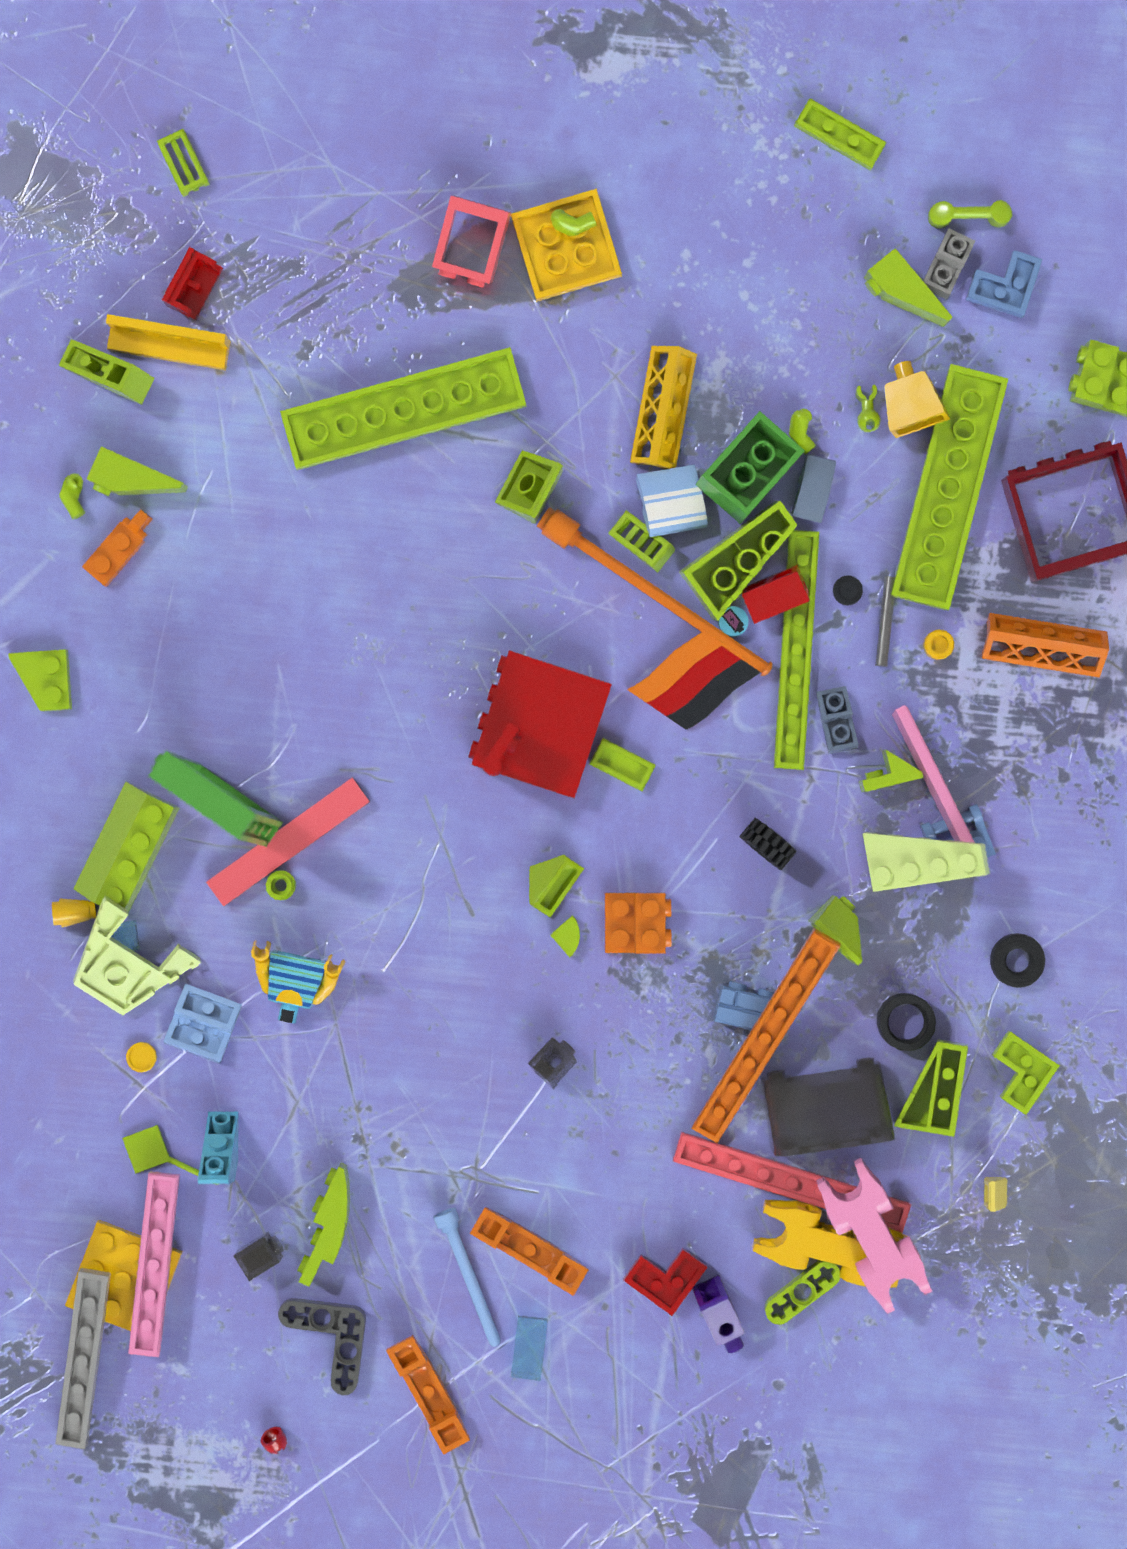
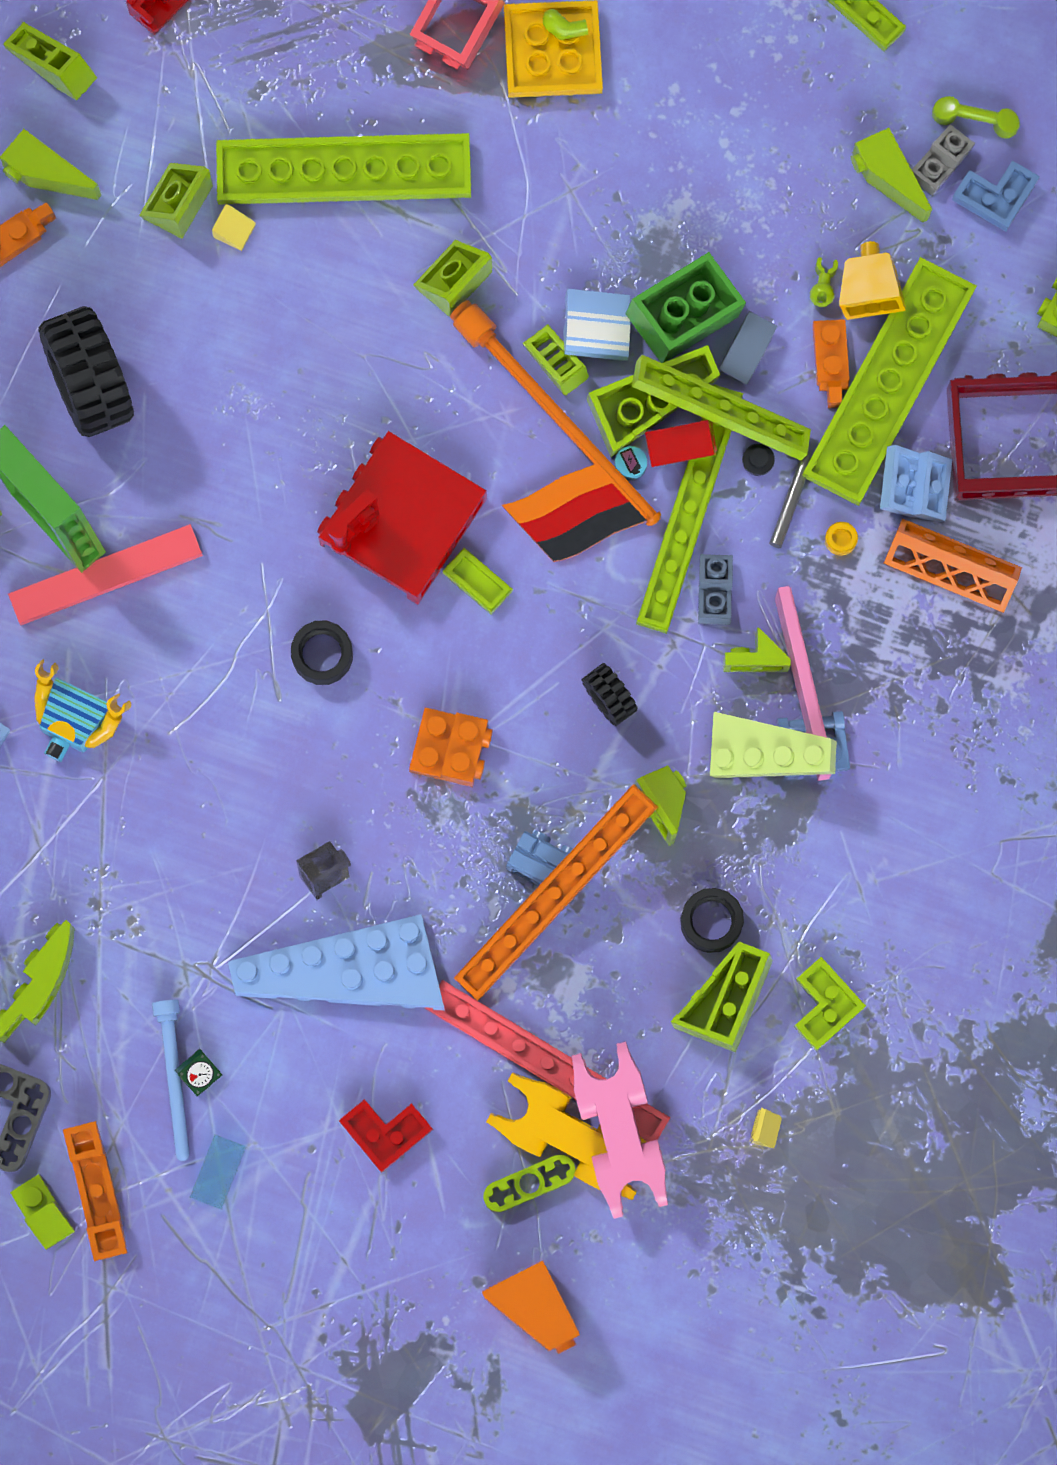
camera: 10 degrees right, 10 degrees down
yellow fence [106,314,231,371] -> none
lime plate [266,870,296,900] -> none
orange slope [470,1207,589,1296] -> none
lime slope [529,855,584,917] -> none
lime tile [550,915,580,958] -> none
yellow fence [630,346,697,470] -> none
dark purple torso [692,1275,745,1353] -> none
clear smoke windscreen [760,1057,895,1156] -> none
lime arm [789,408,817,455] -> none
black tyre [990,933,1045,988] -> none
none -> lime slope [10,1174,75,1250]
none -> black tyre [38,306,134,437]
none -> lime slope [139,163,213,239]
none -> tile [174,1049,222,1097]
none -> light yellow slope [212,204,256,251]
none -> light blue wing [228,914,445,1011]
none -> black tyre [291,620,353,685]
none -> orange slope [482,1260,580,1354]
none -> lime plate [632,355,811,461]
none -> orange hinge [812,319,850,408]
none -> light blue slope [880,445,952,522]

